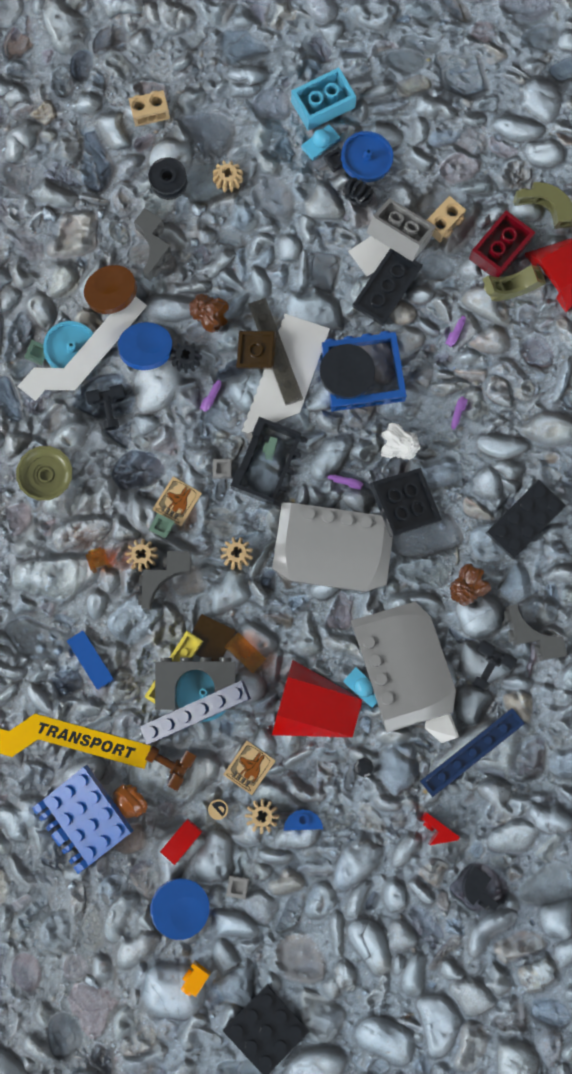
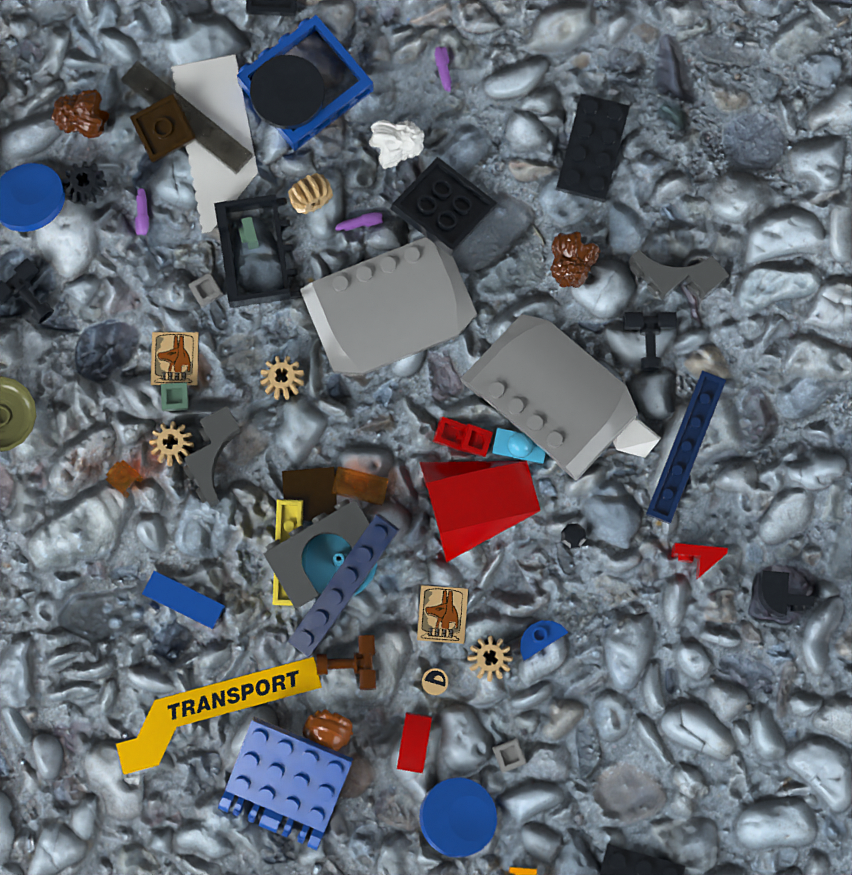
camera: 30 degrees left, 0 degrees up
none -> tan gear [288,173,333,214]
none -> red slope [432,416,493,457]

